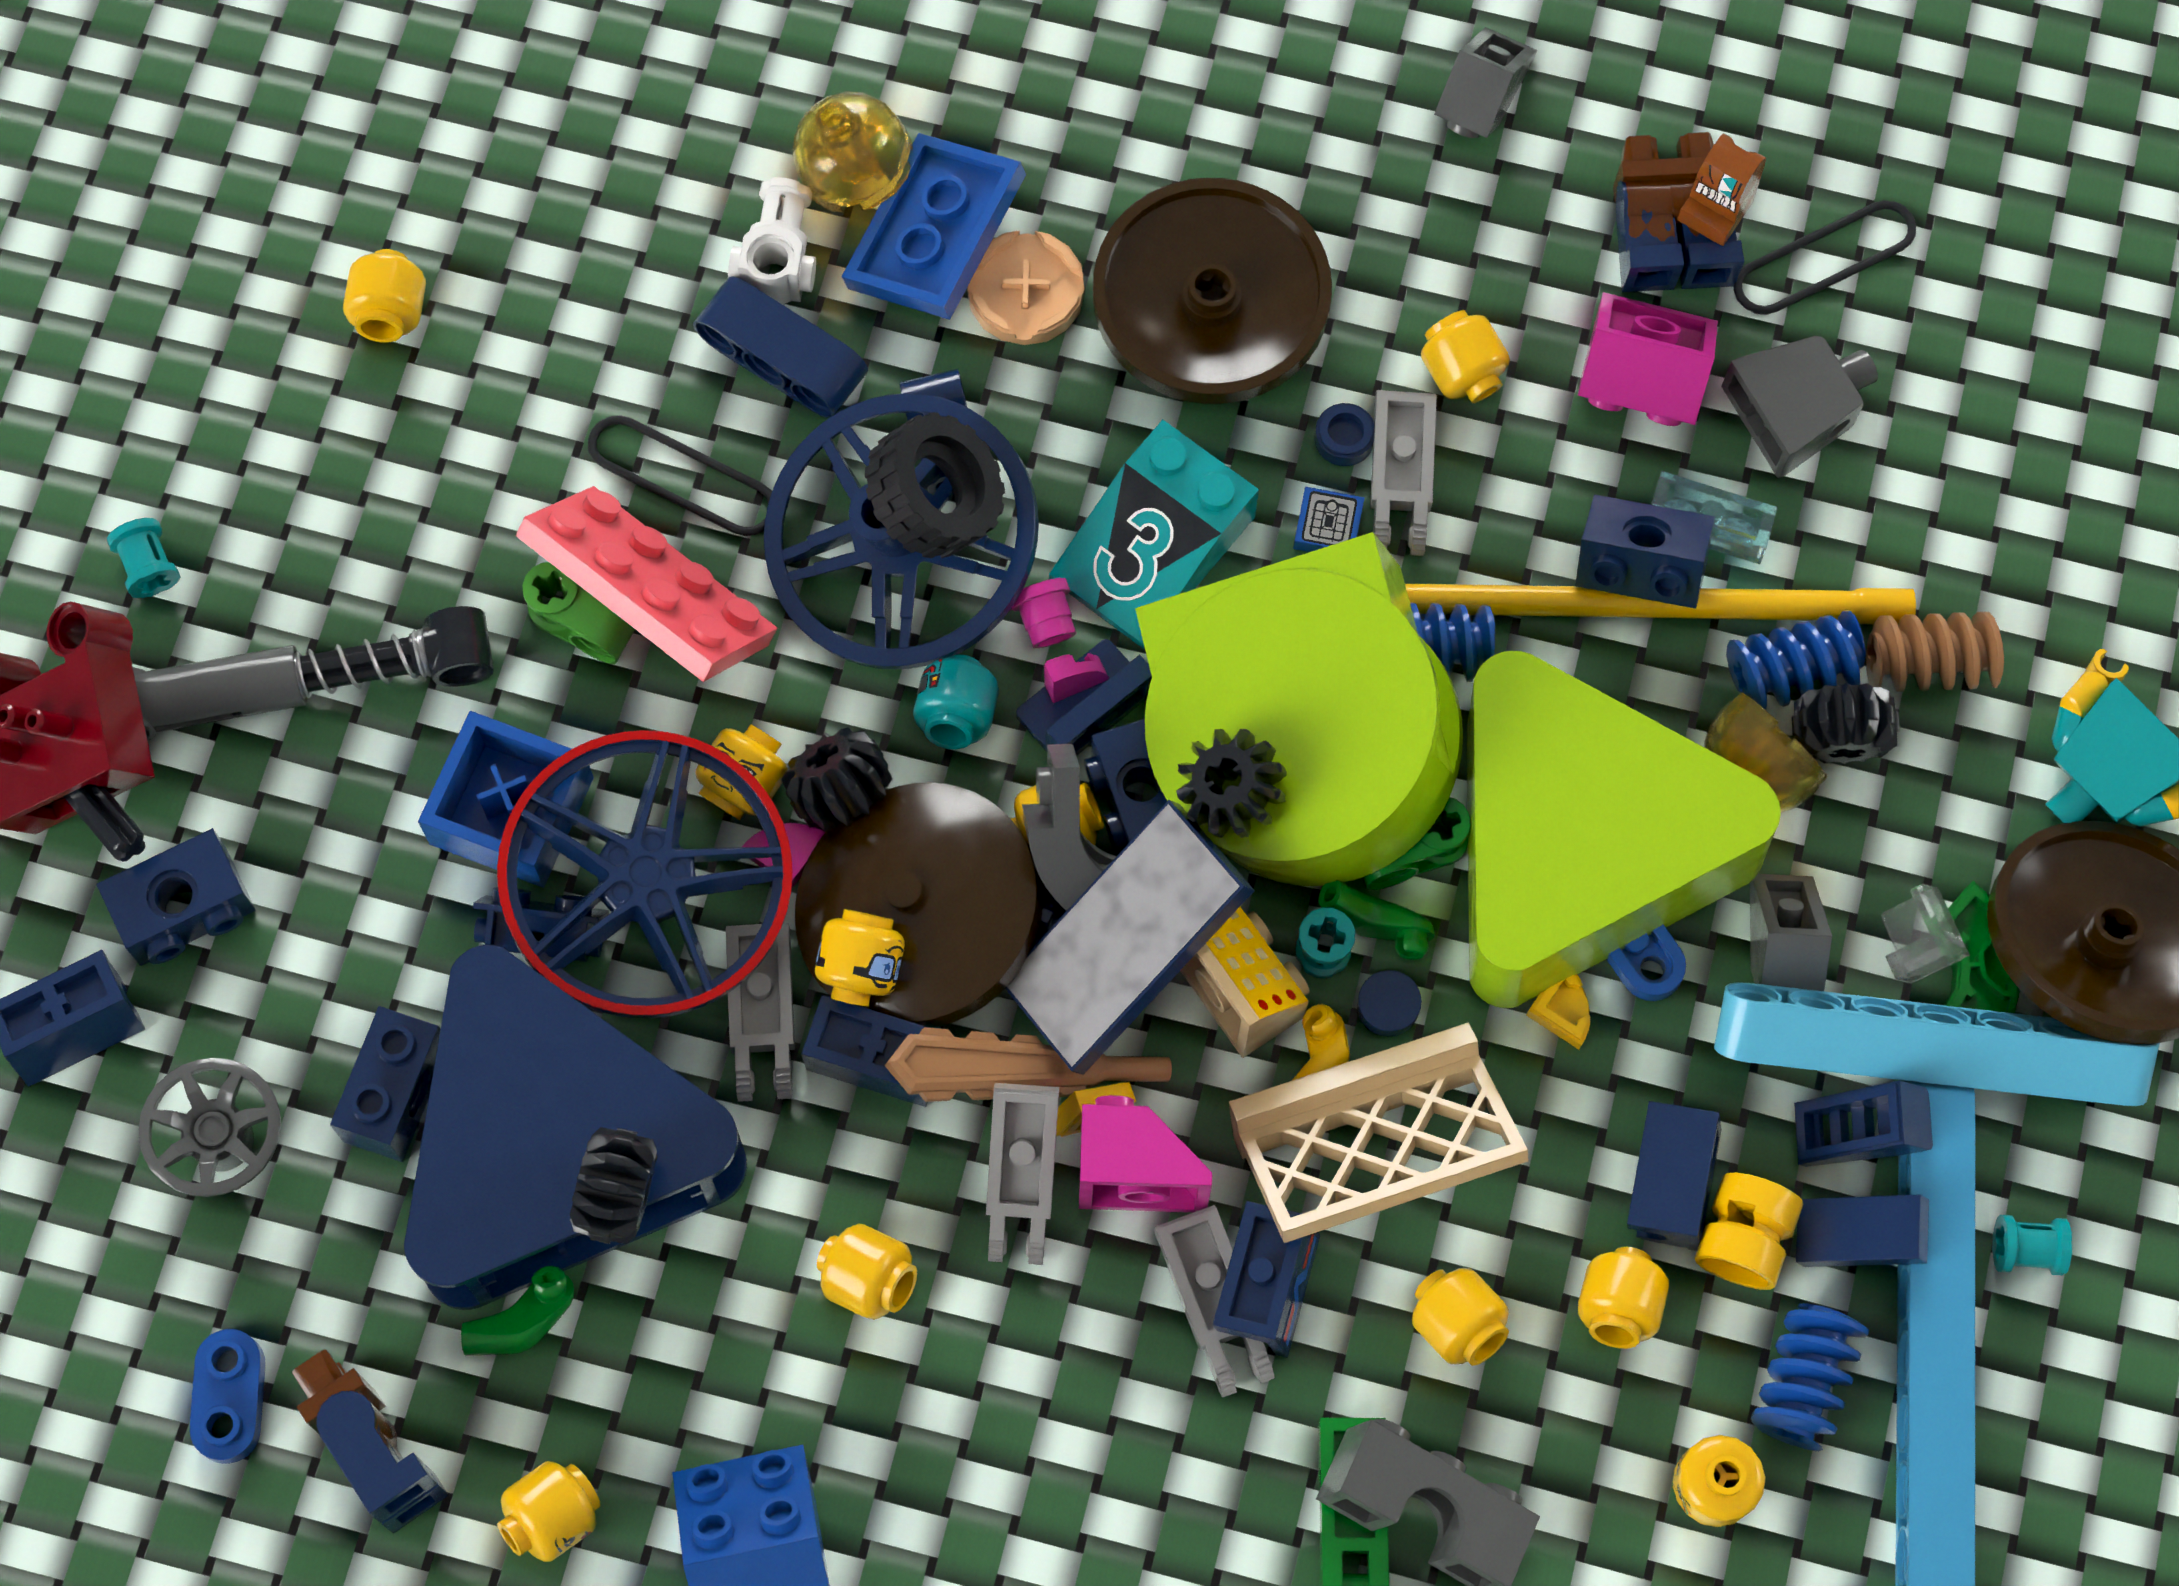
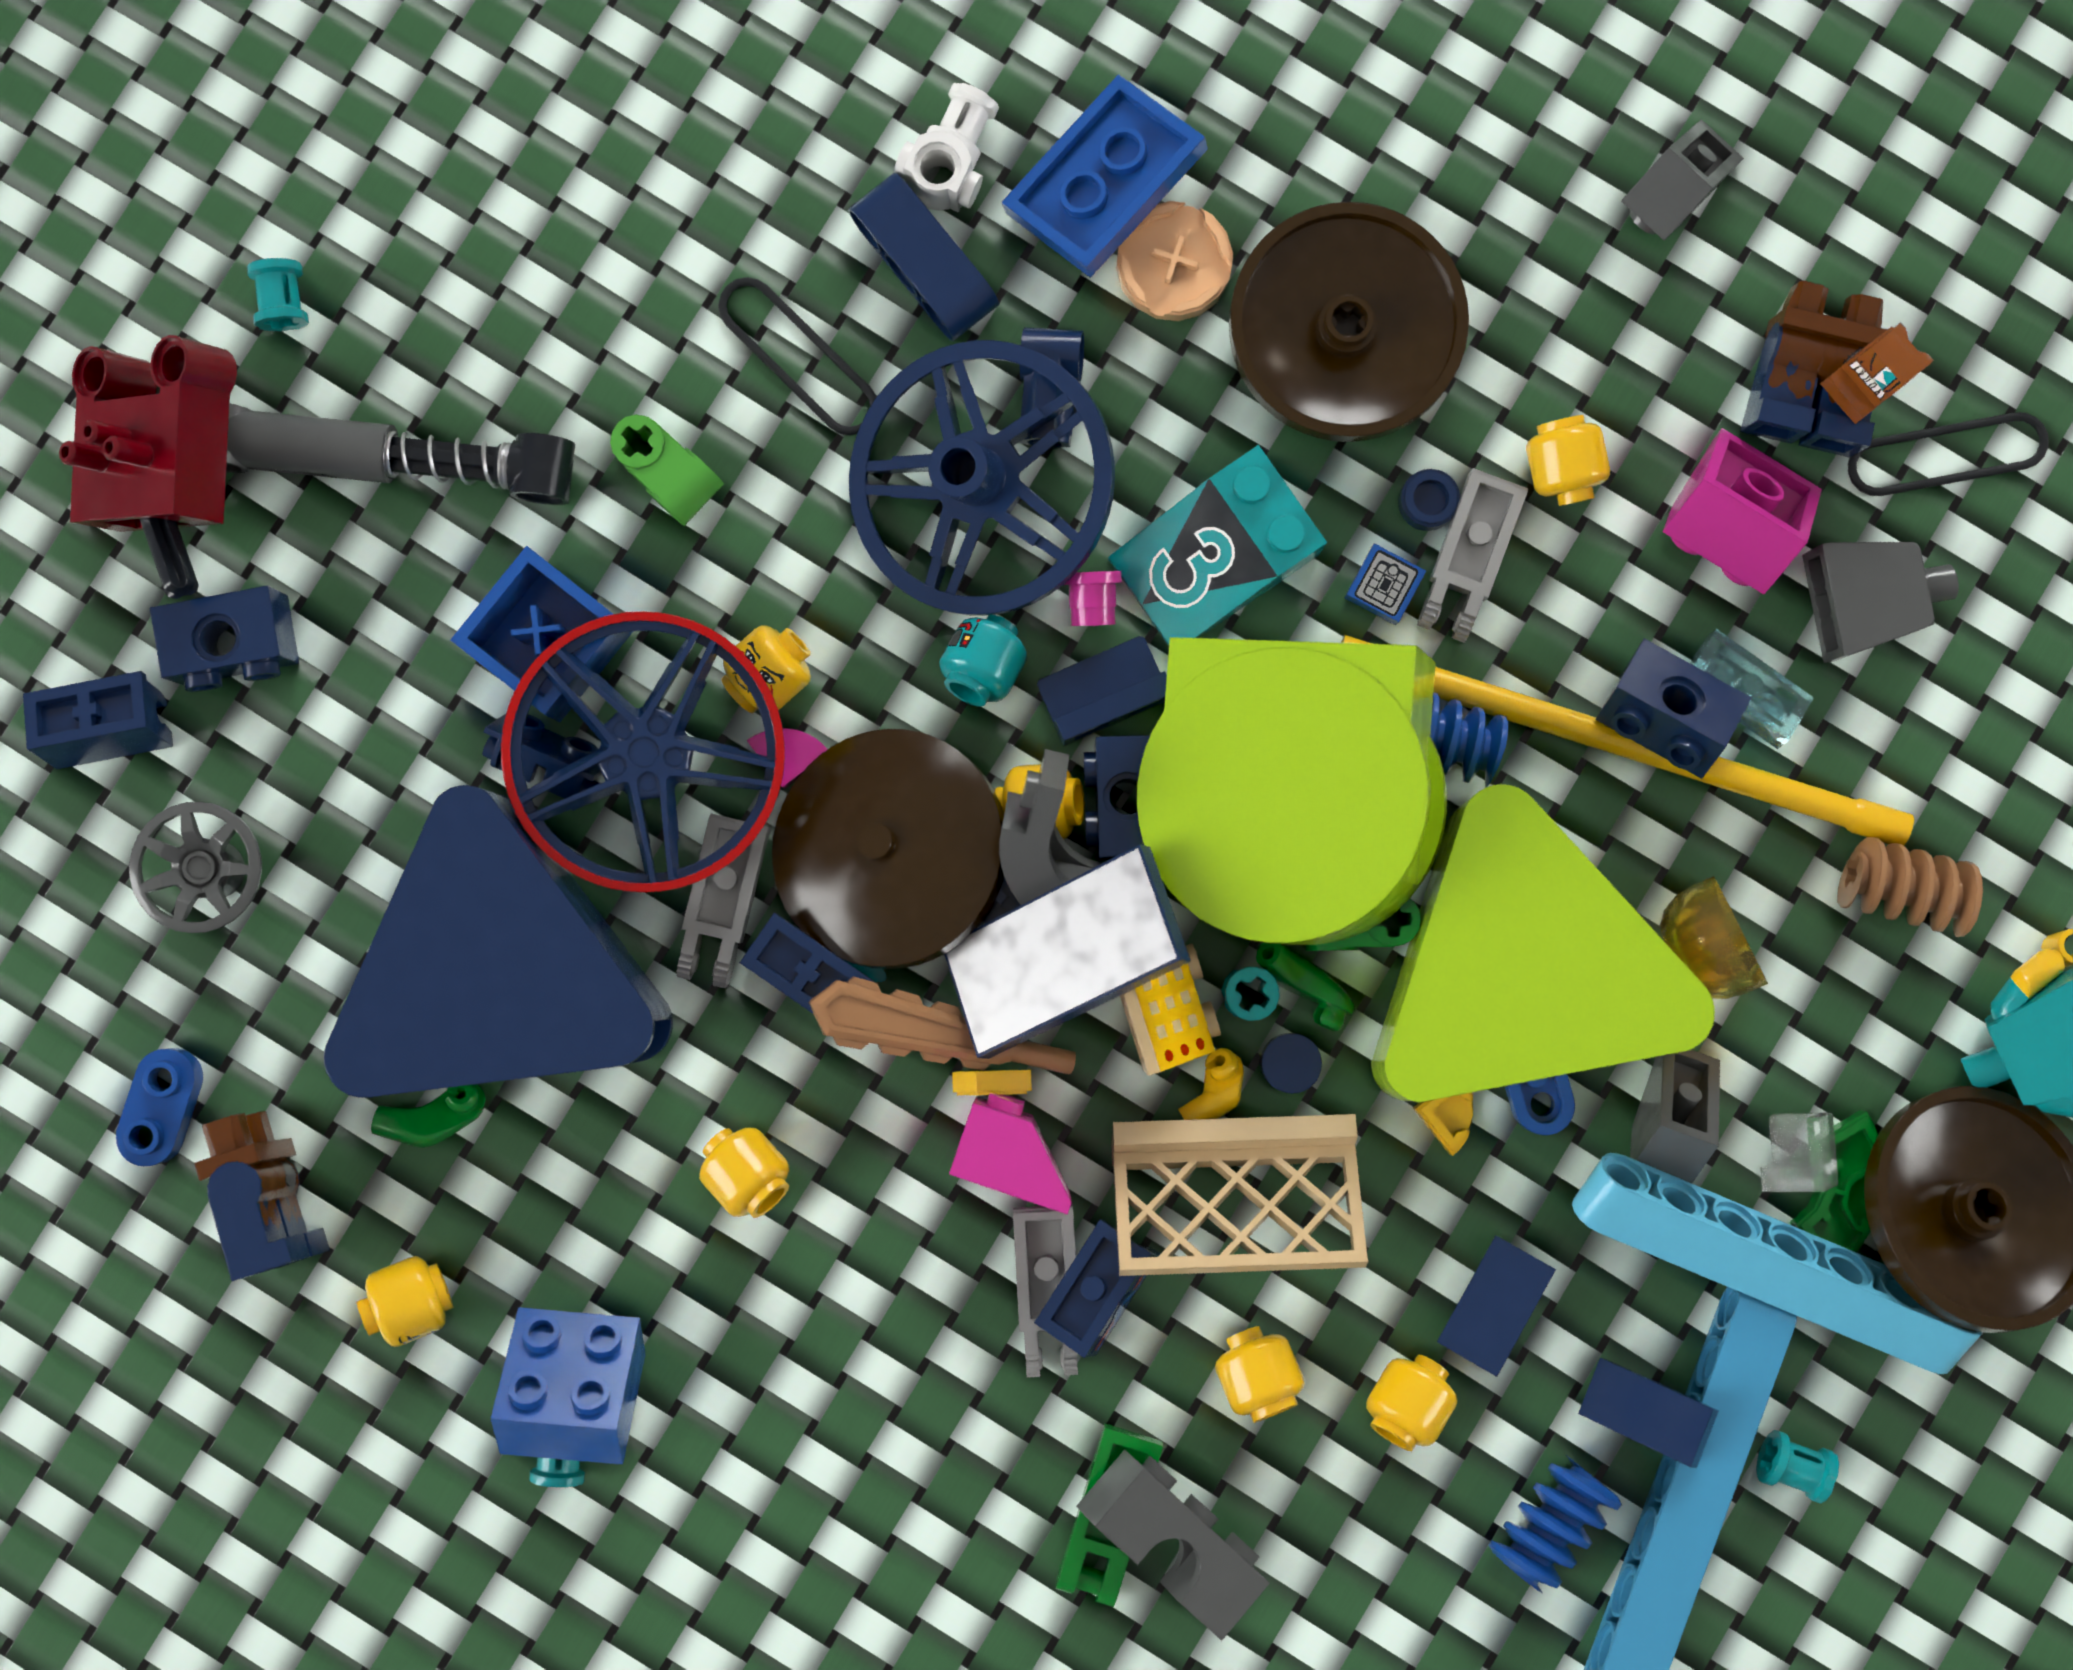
camera: 20 degrees right, 15 degrees up
dark blue brick [330,1006,441,1162] -> none
yellow head [343,249,426,342] -> none
coral plate [516,486,778,682] -> none
black gear [570,1127,657,1244] -> none
black gear [781,727,893,832] -> none
clear yellow cylinder [792,91,913,213] -> none
yellow head [815,909,905,1007] -> none
black tyre [865,412,1005,559] -> none
light grey hinge [986,1083,1059,1265] -> none
dark pink tile [1044,653,1109,703] -> none
black gear [1176,729,1287,838] -> none
yellow head [1673,1435,1766,1527] -> none
yellow wheel [1694,1172,1803,1290] -> none
blue piece [1726,610,1866,713] -> none
black gear [1791,682,1900,764] -> none
dark blue slope [1794,1080,1933,1167] -> none

